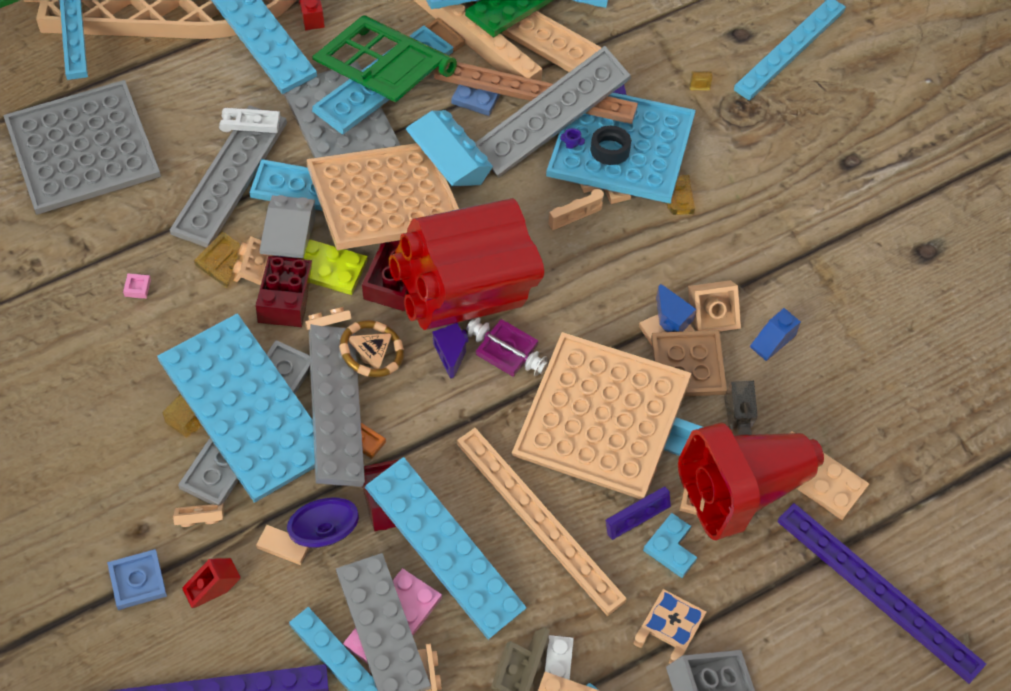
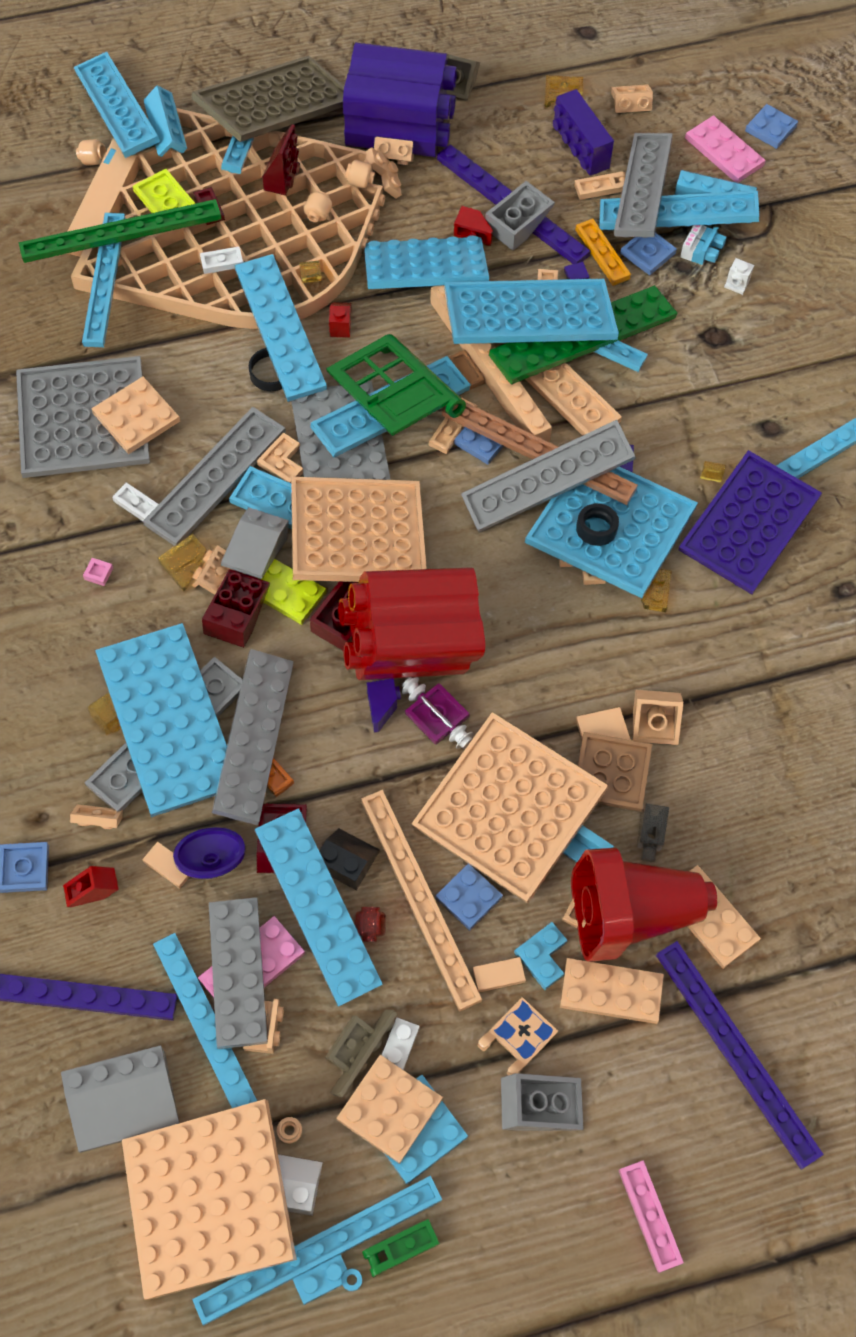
camera: 15 degrees right, 5 degrees up
white plate [219,108,280,133] -> none
light nougat plate [304,307,352,330] -> none
piece [339,320,404,377] -> none
medium azure slope [406,110,493,186] -> none
light nougat plate [548,189,604,231] -> none
dark purple plate [560,128,585,149] -> none
dark purple tile [605,486,671,540] -> none
blue slope [656,284,696,332] -> none
blue slope [750,308,801,361] -> none
none -> light nougat plate [91,377,180,454]
none -> white plate [112,483,159,521]
none -> black tyre [248,348,282,391]
none -> light nougat plate [257,433,303,483]
none -> black slope [319,828,380,891]
none -> clear red head [354,907,386,942]
none -> light nougat tile [429,398,477,454]
none -> medium blue plate [435,863,503,931]
none -> light nougat tile [472,957,526,992]
none -> light nougat plate [560,958,664,1024]
none -> dark purple plate [678,450,822,595]

